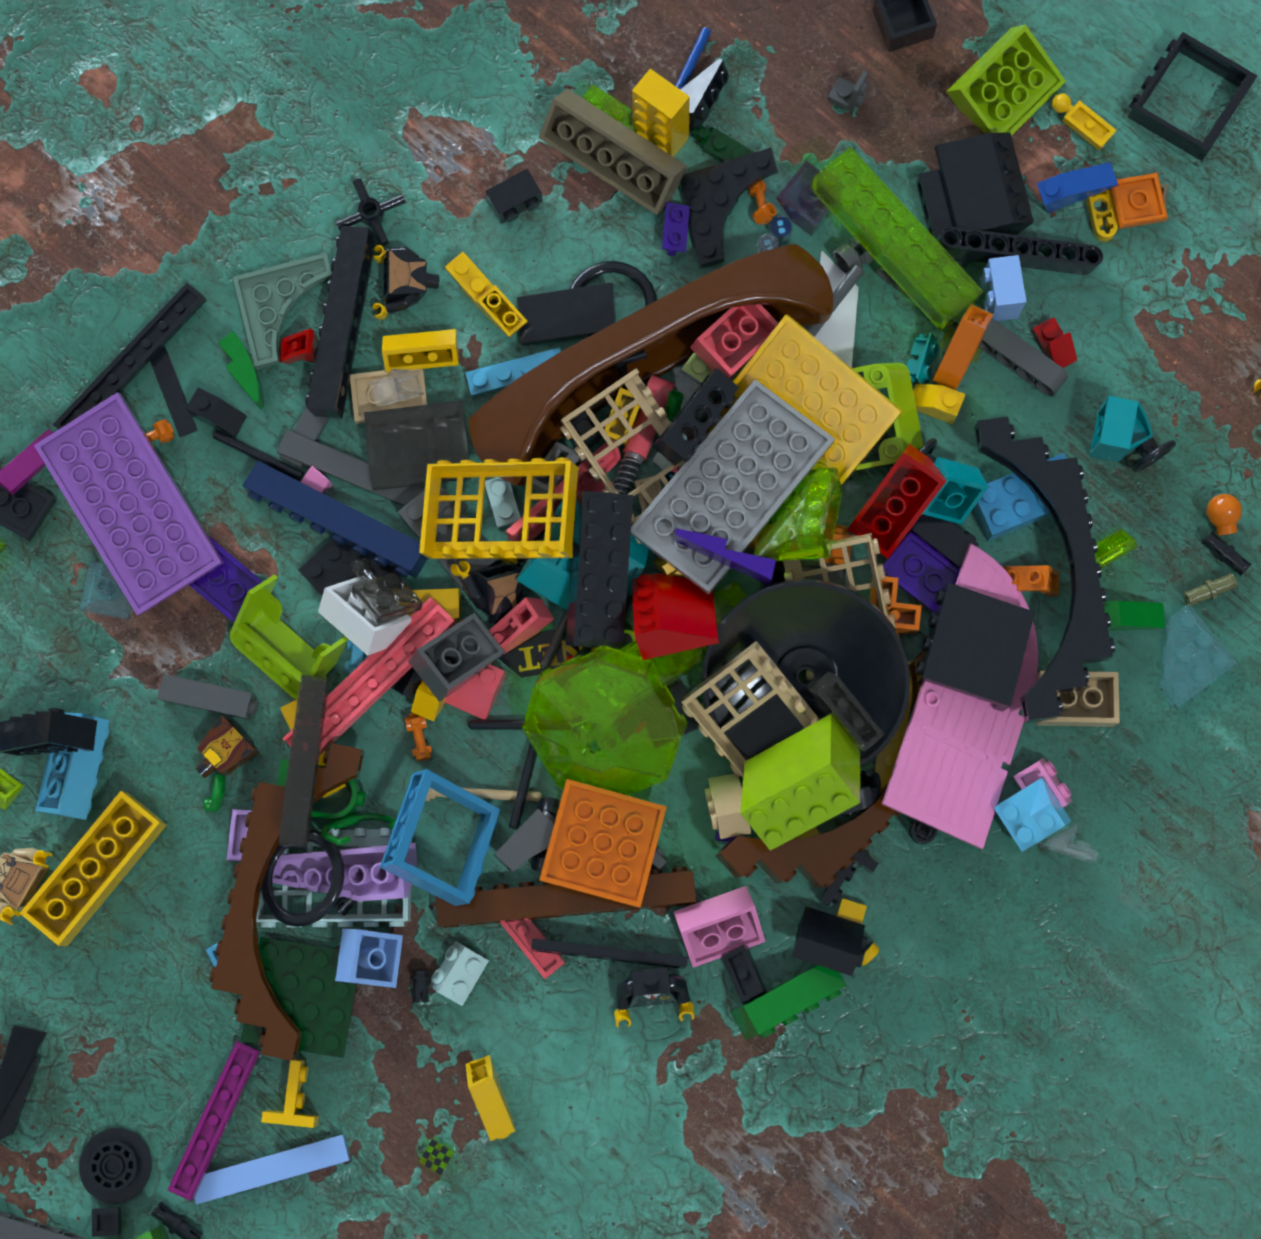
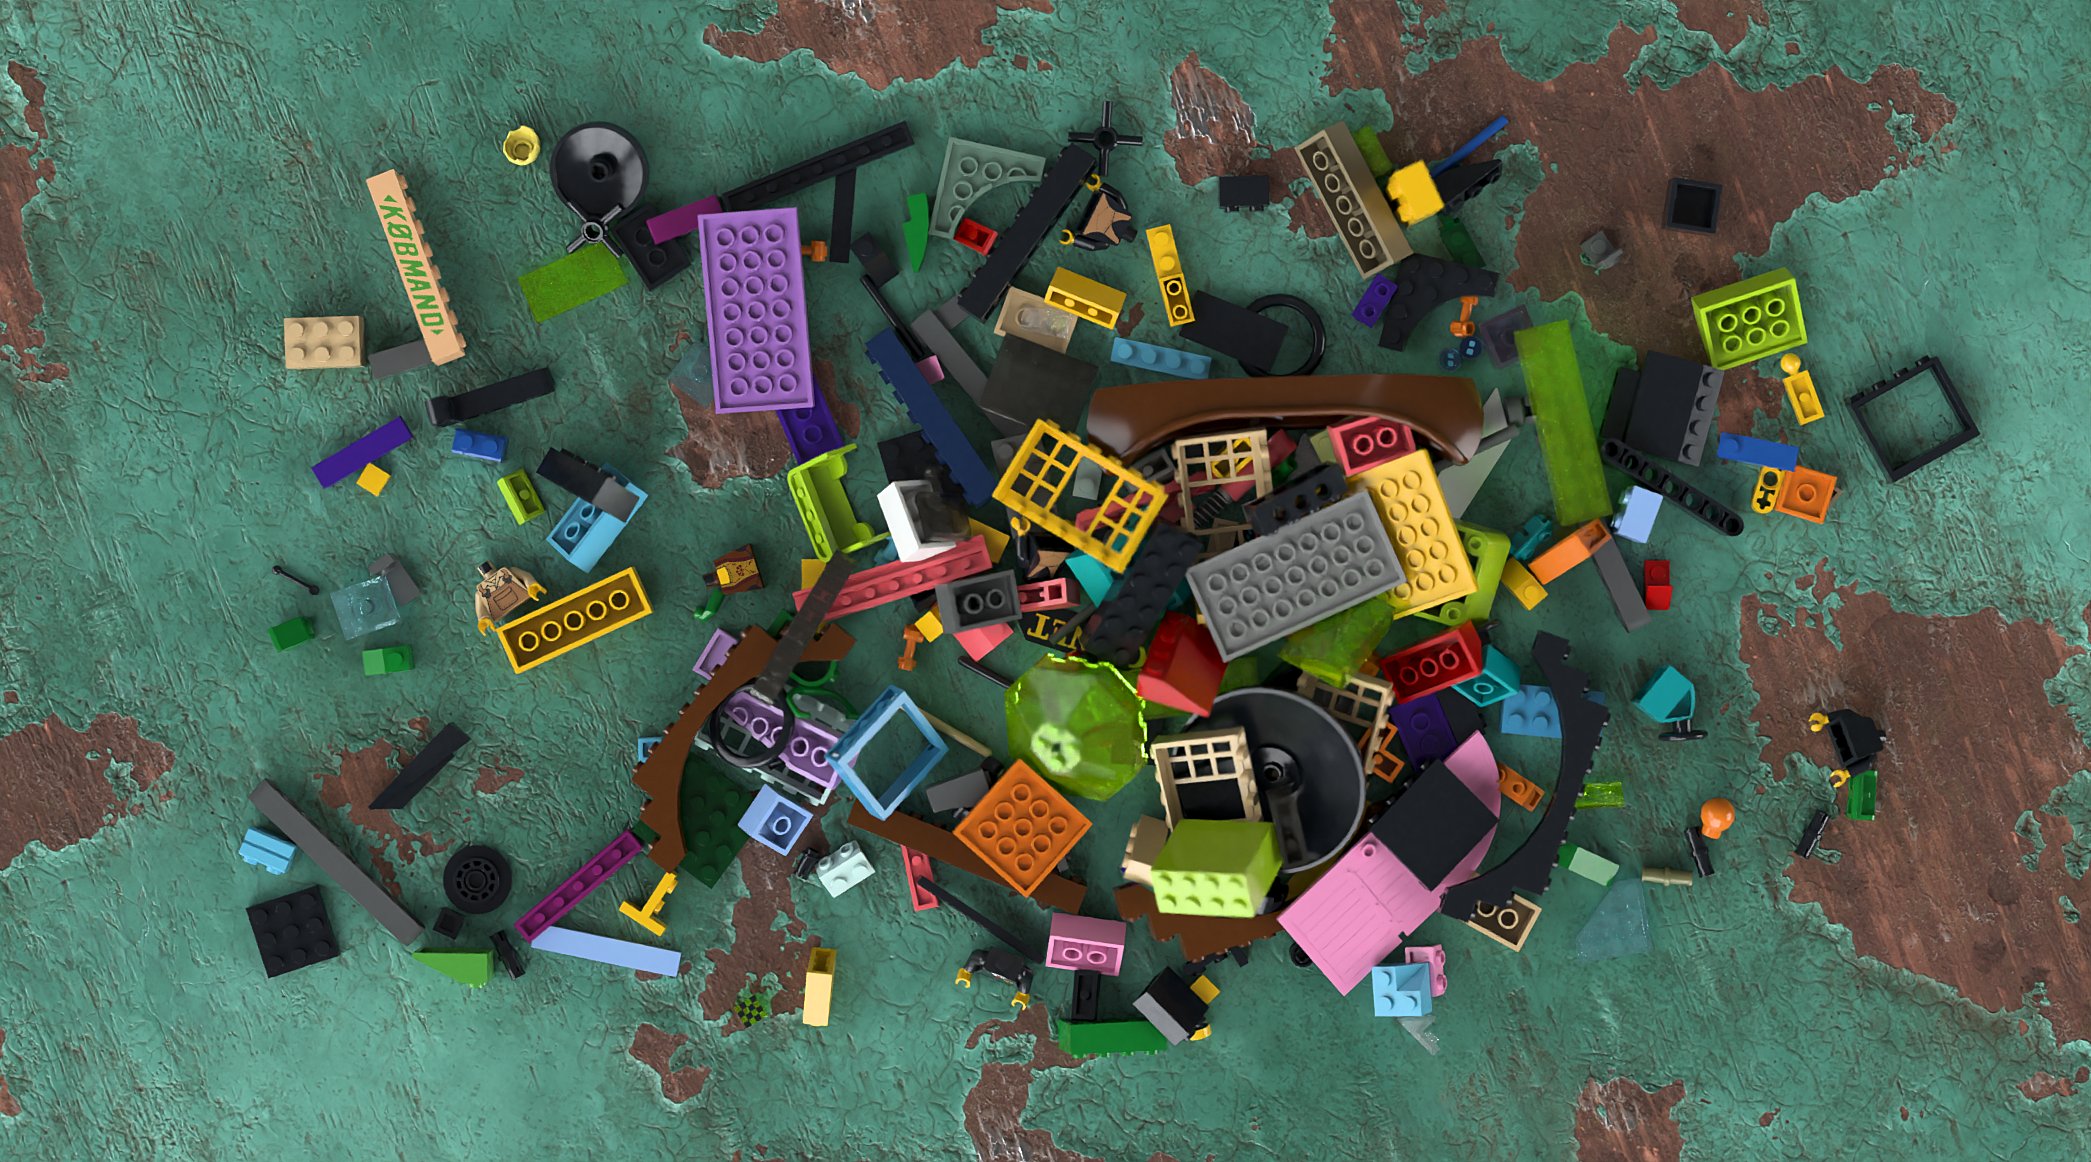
camera: 20 degrees right, 10 degrees up
dark grey brick [157,674,258,721] -> none
black bar [509,730,543,829] -> none
dark purple slope [675,528,776,586] -> none

